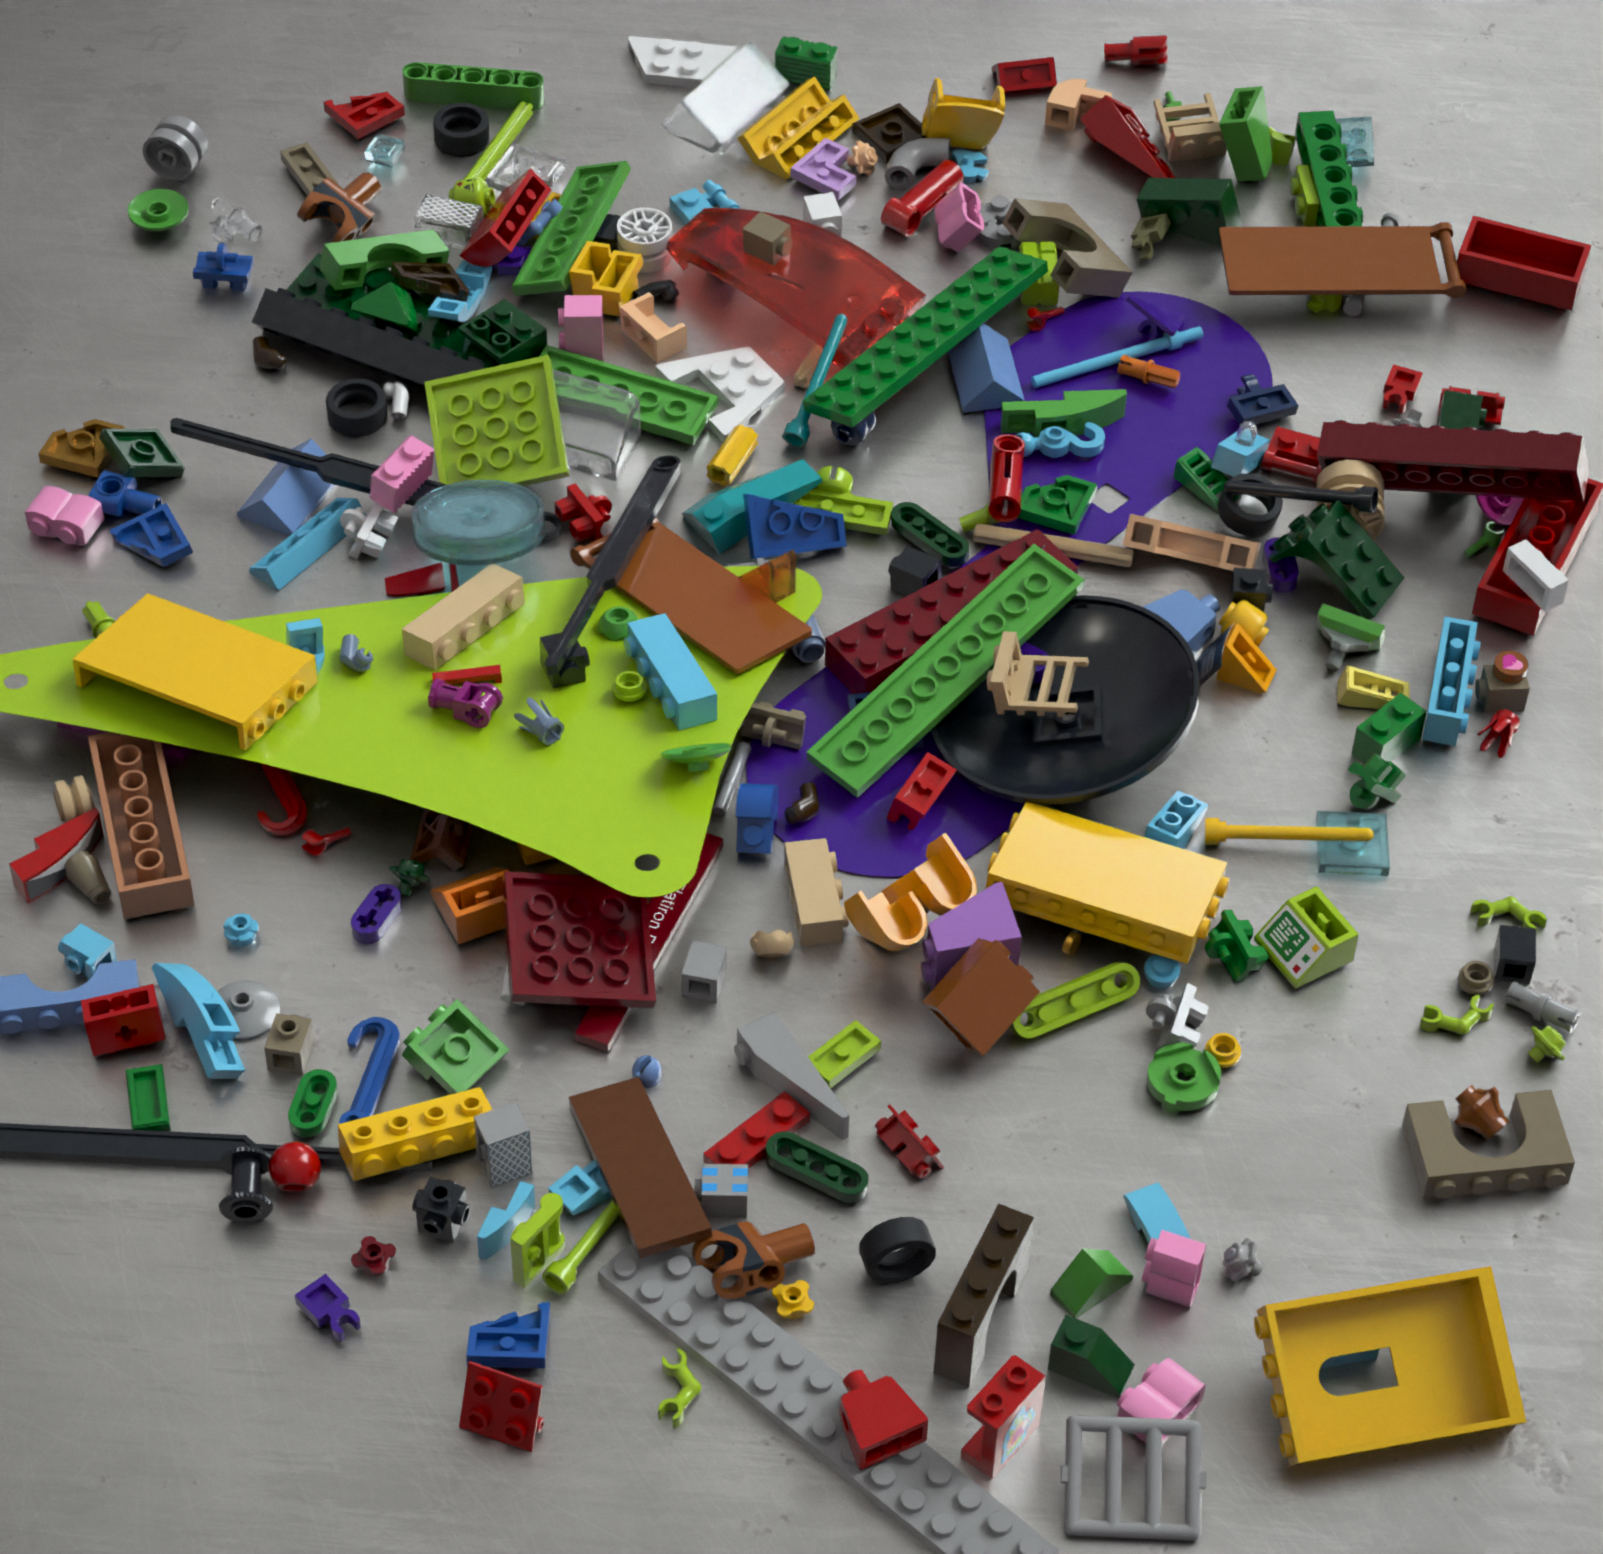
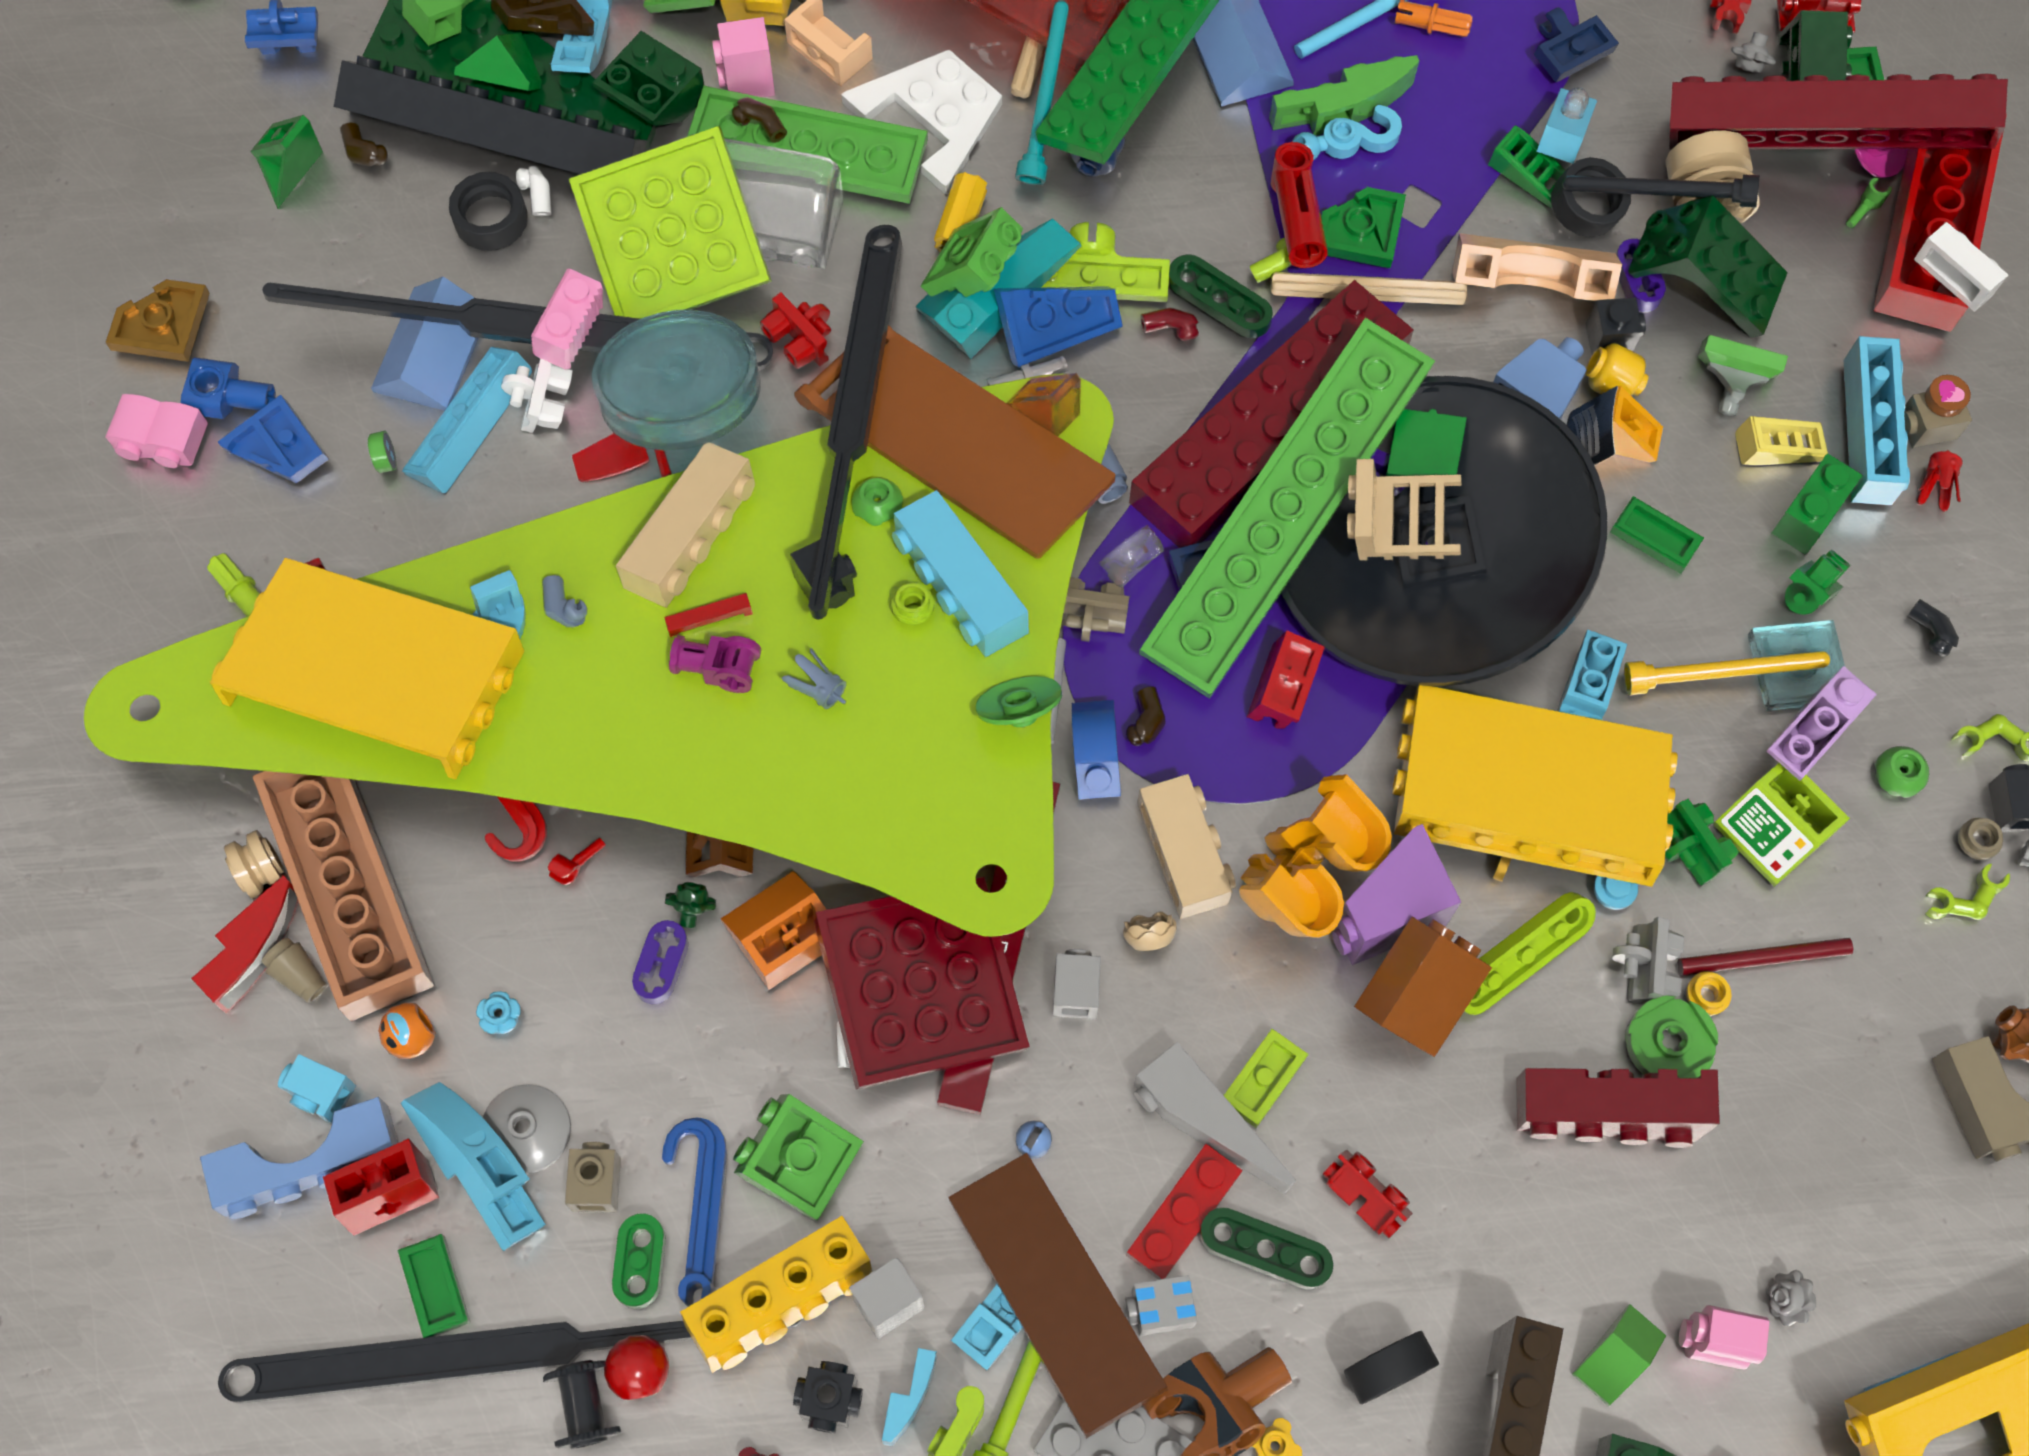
camera: 10 degrees left, 20 degrees up
dark green plate [99,429,185,477] -> none
black brick [888,546,941,596] -> none
medium azure slope [1123,1182,1191,1243] -> none
red plate [1261,427,1322,483] -> none
none -> green slope [250,115,323,209]
none -> bright green tile [368,430,397,474]
none -> orange piece [378,1003,436,1059]
none -> dark brown arm [732,97,787,143]
none -> bright green plate [920,207,1023,297]
none -> clear piece [1098,525,1164,588]
none -> dark red arm [1140,308,1199,341]
none -> green piece [1387,409,1467,476]
none -> dark red wedge [1516,1068,1720,1148]
none -> green tile [1610,496,1704,574]
none -> dark red bar [1677,938,1854,976]
none -> lavender slope [1766,666,1877,781]
none -> bright green plate [1875,746,1930,798]
none -> black arm [1908,599,1959,657]

